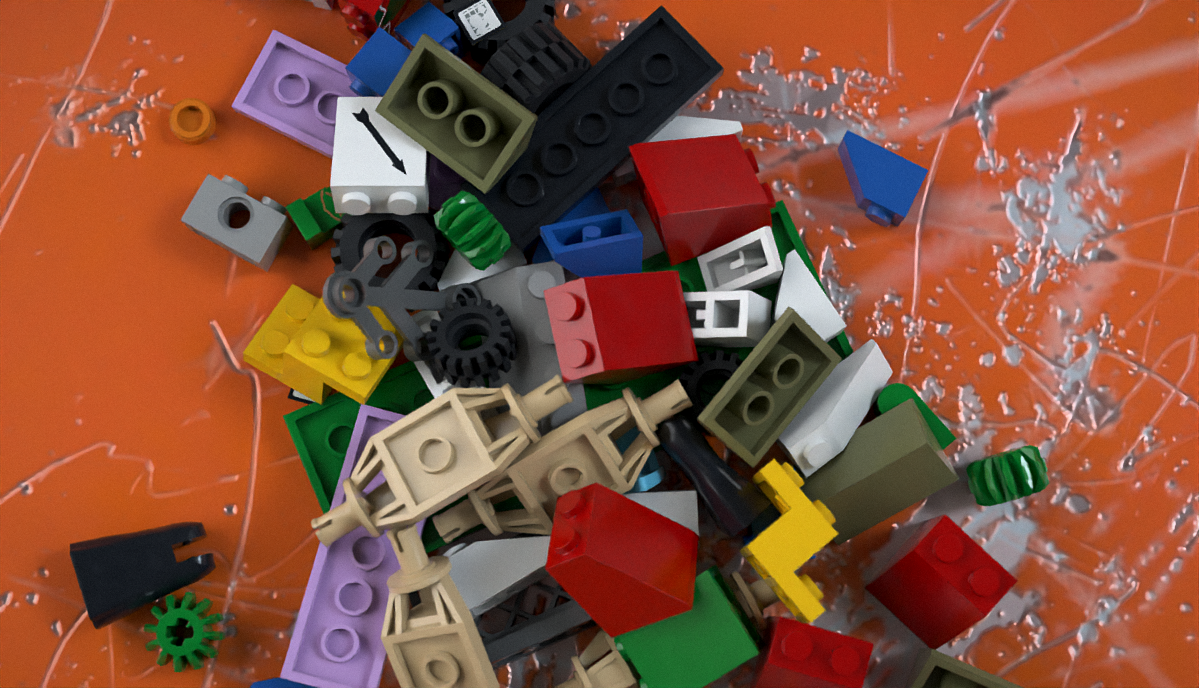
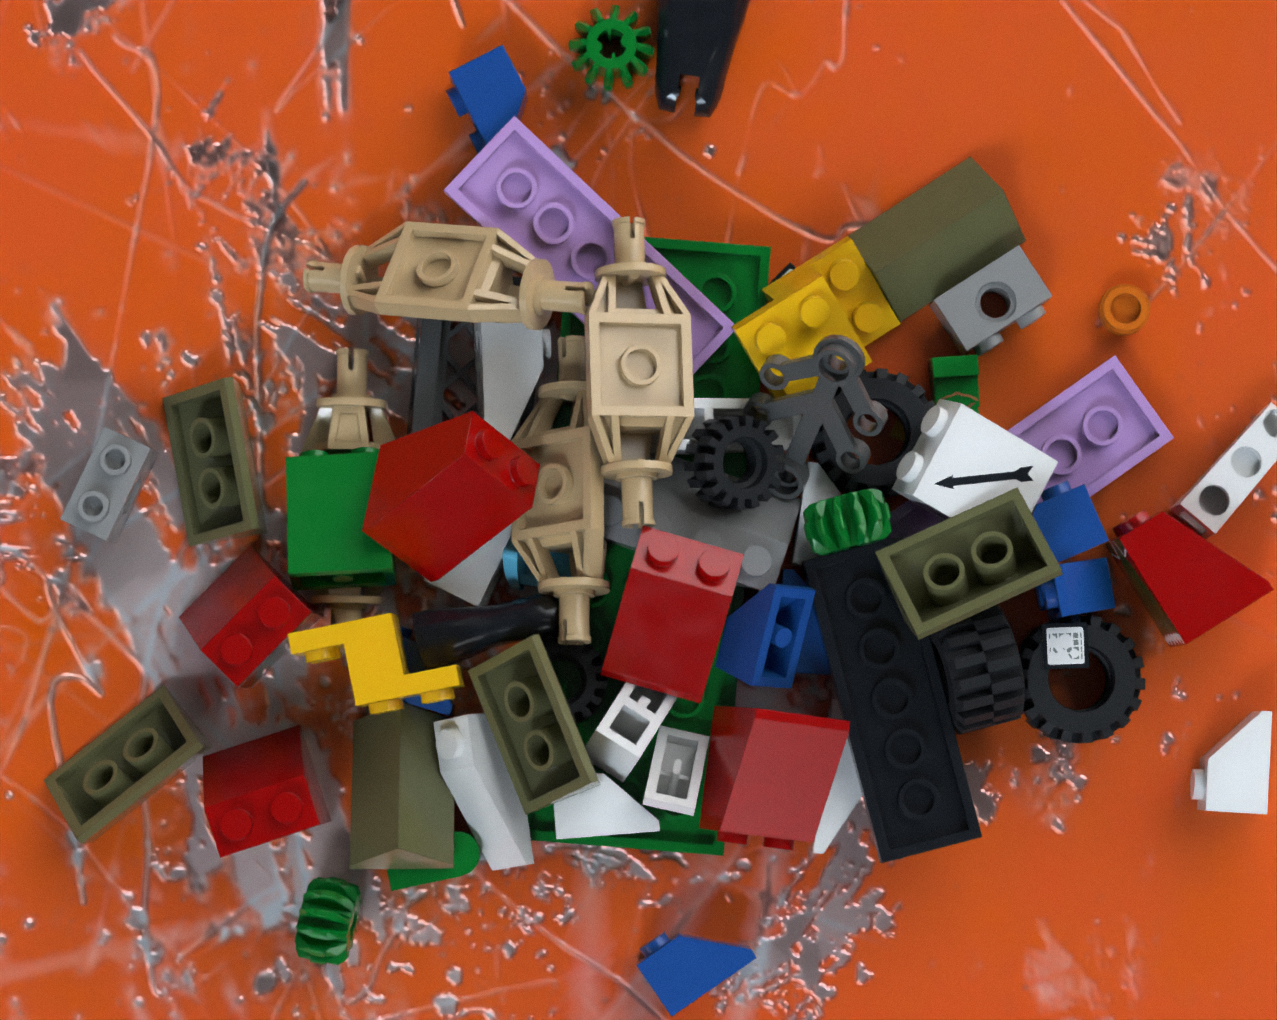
camera: 120 degrees right, 5 degrees up
none -> olive slope [848,157,1026,322]

